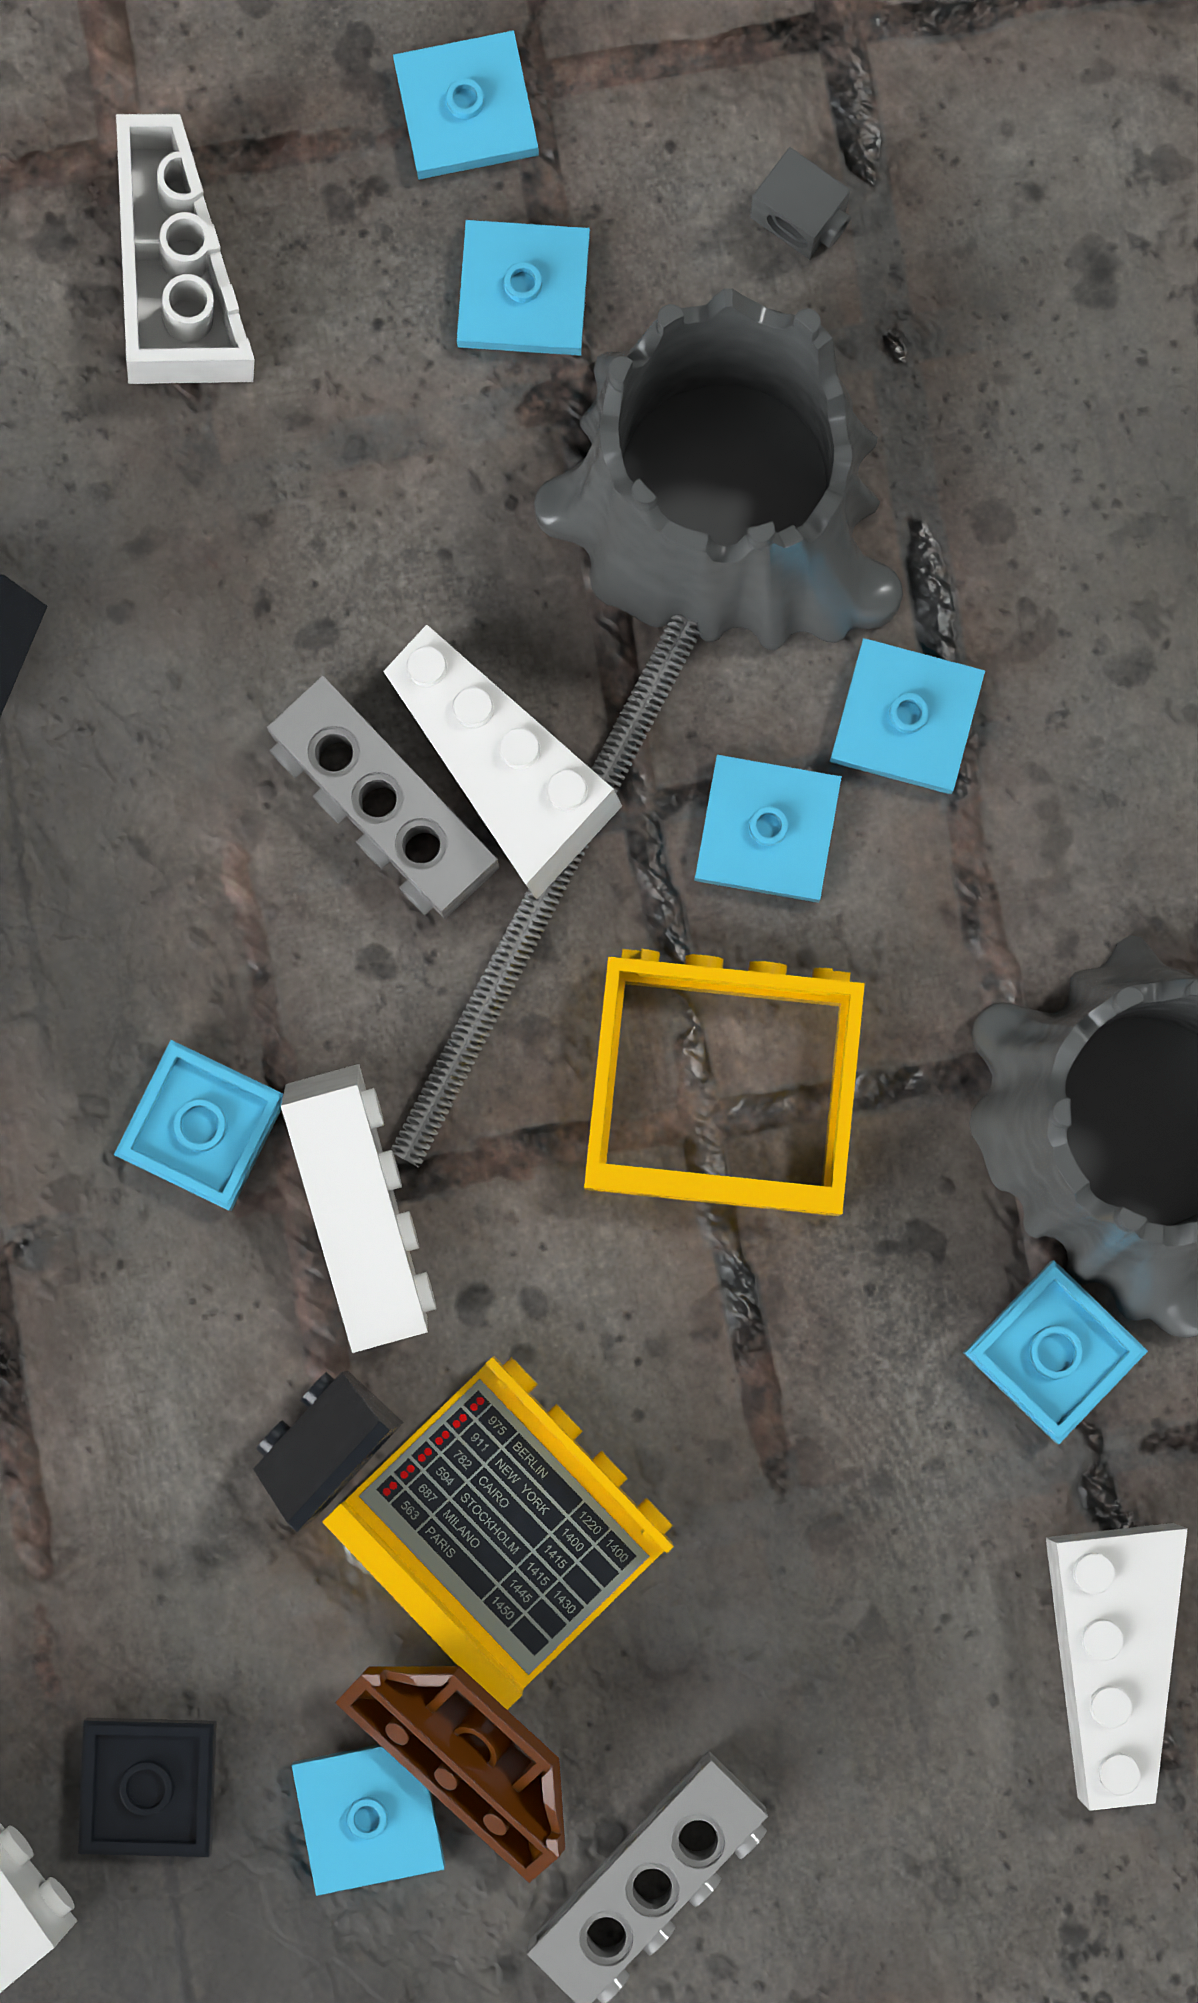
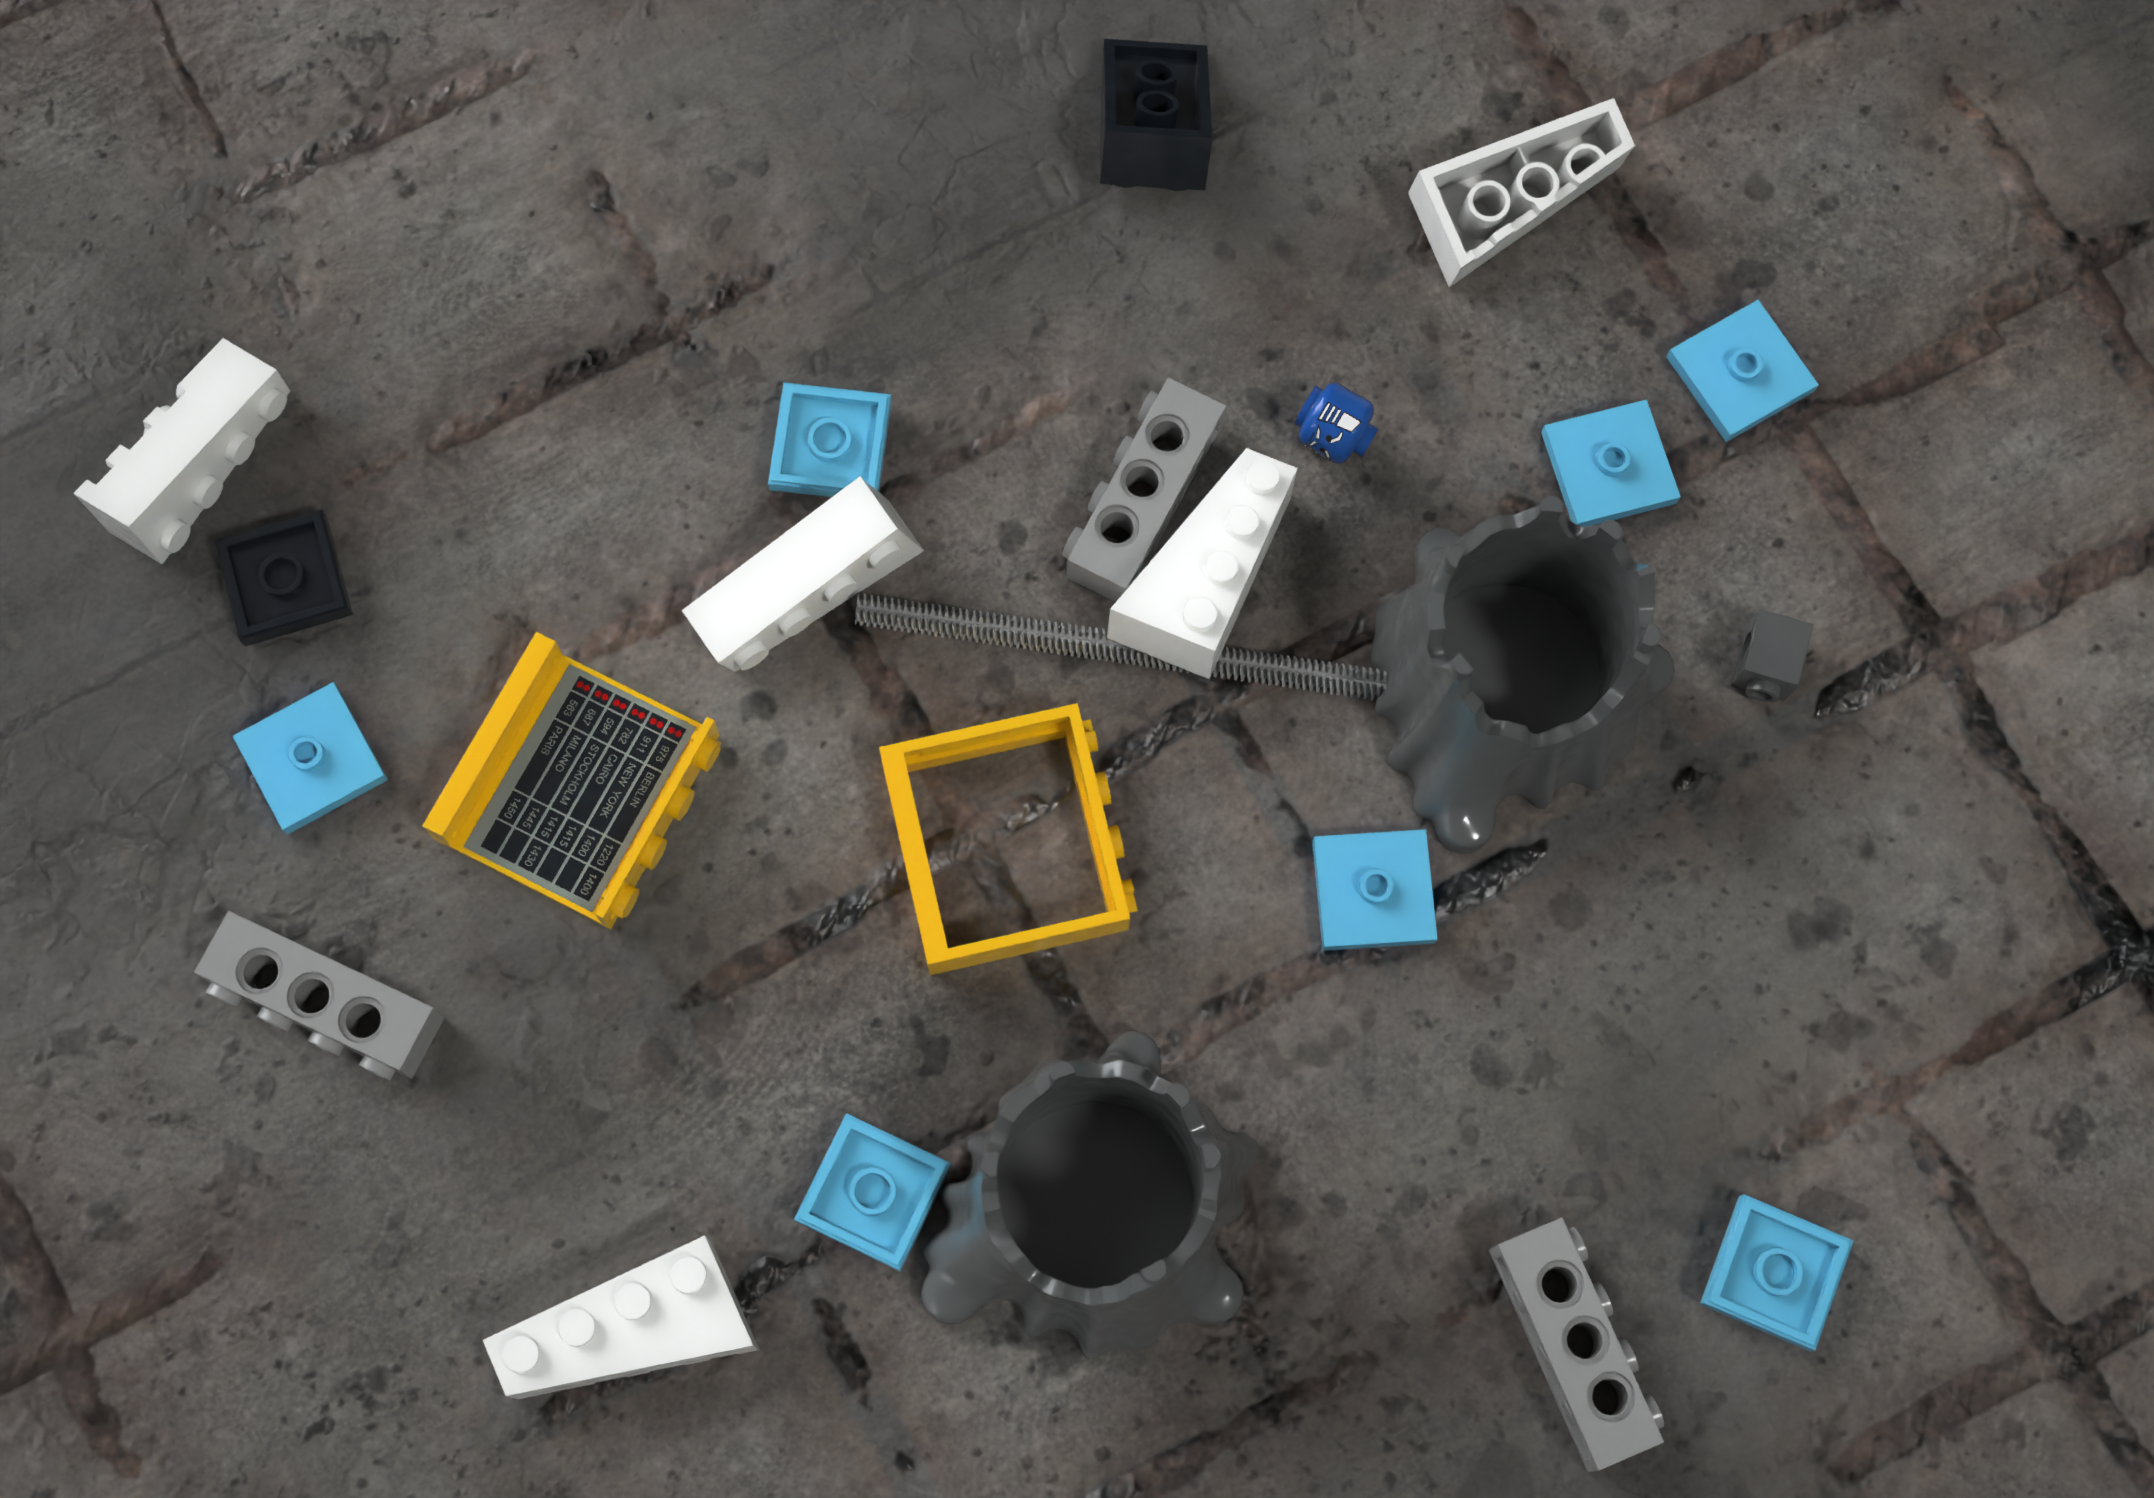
camera: 65 degrees right, 10 degrees down
black slope [253,1370,404,1532] -> none
reddish brown wedge [335,1666,566,1883] -> none
medium azure plate [694,755,842,903] -> none
none -> blue head [1294,382,1378,464]

